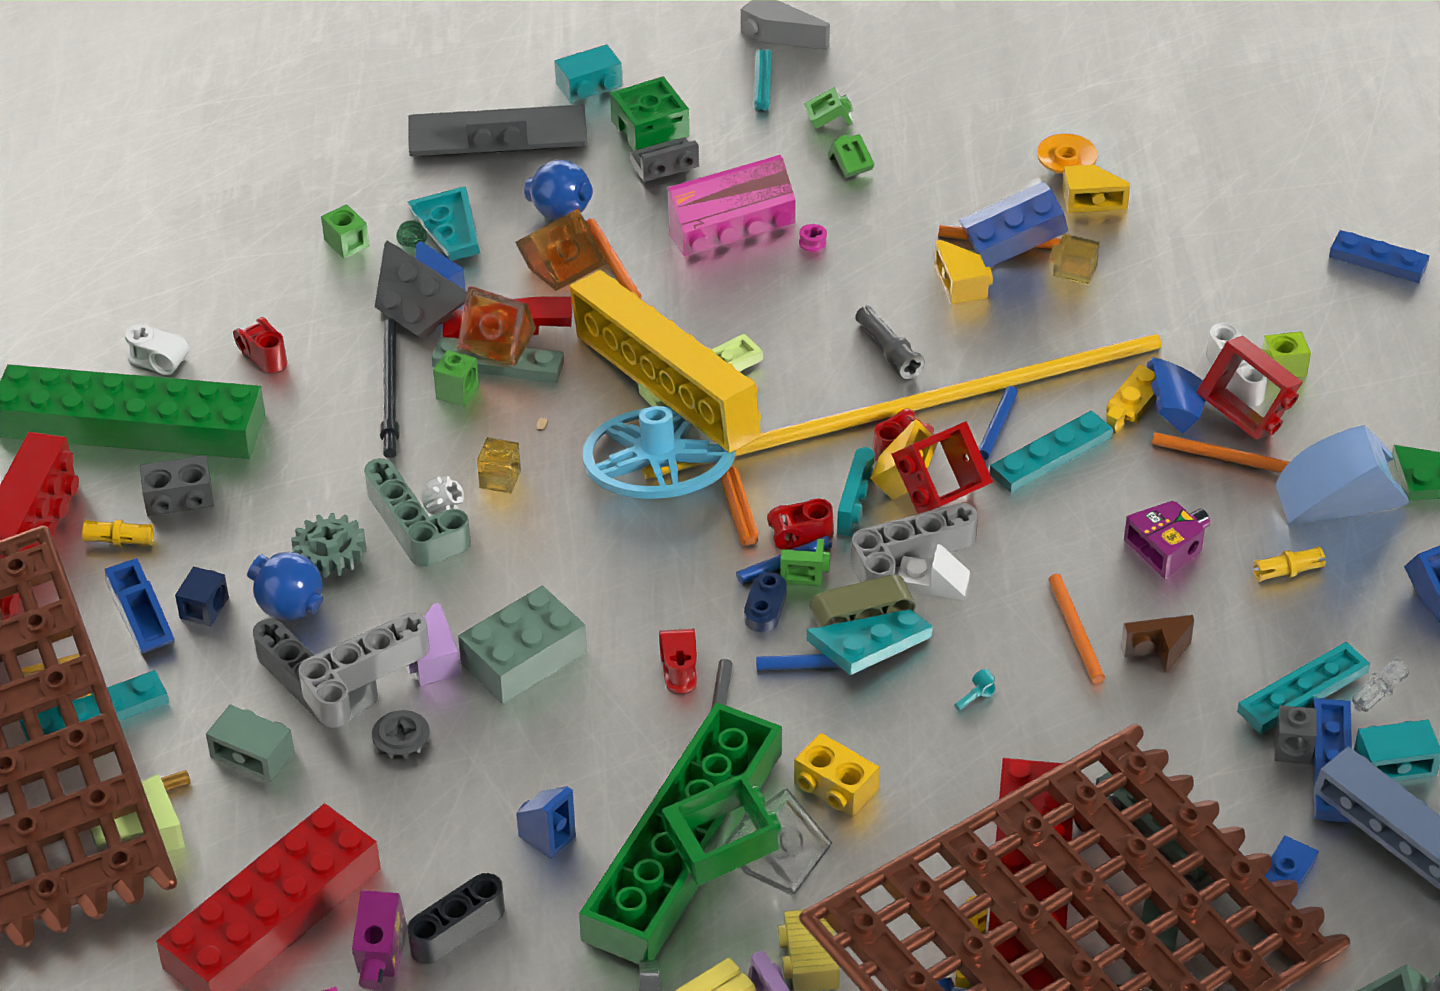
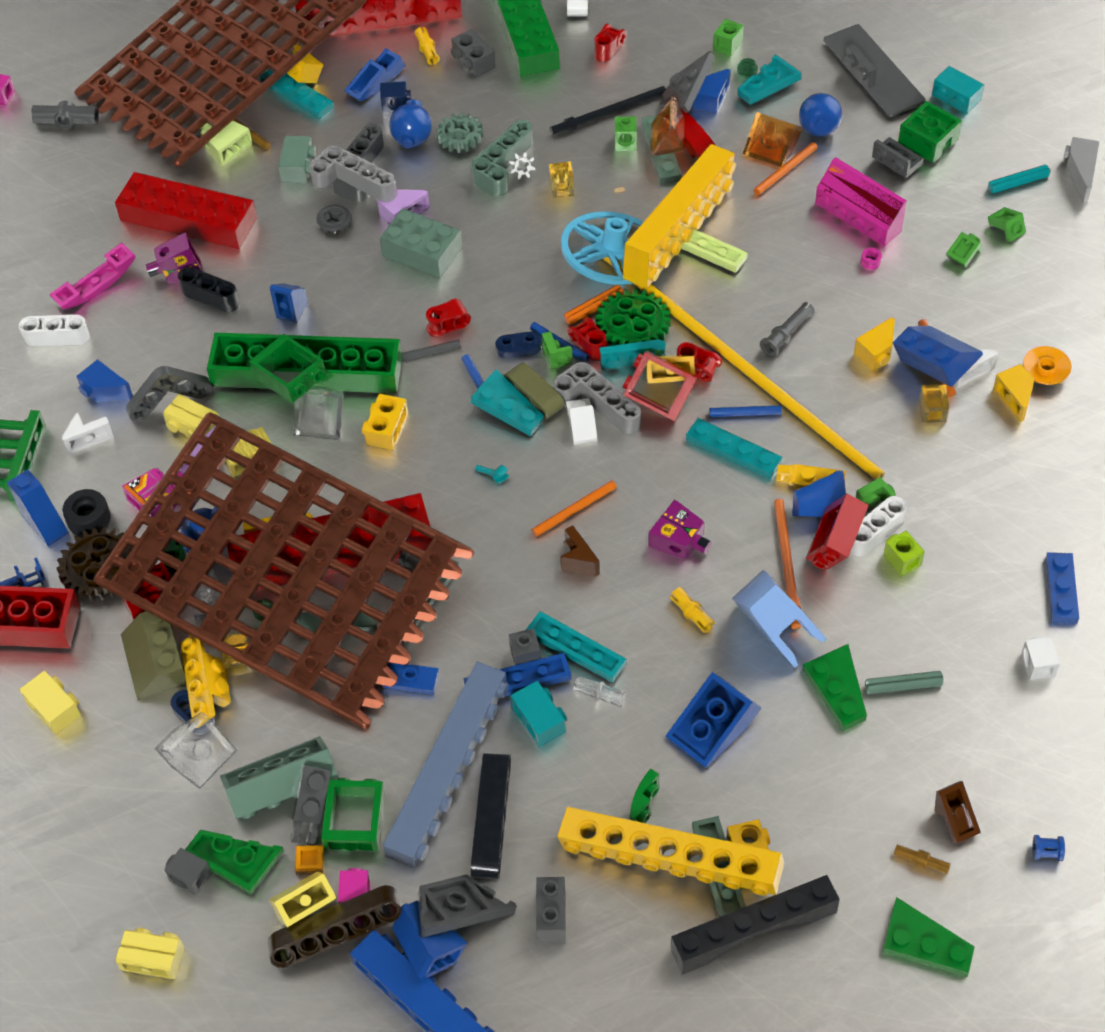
camera: 70 degrees right, 10 degrees up
none -> green gear [596,289,671,346]
none -> bright green bracket [855,477,896,507]

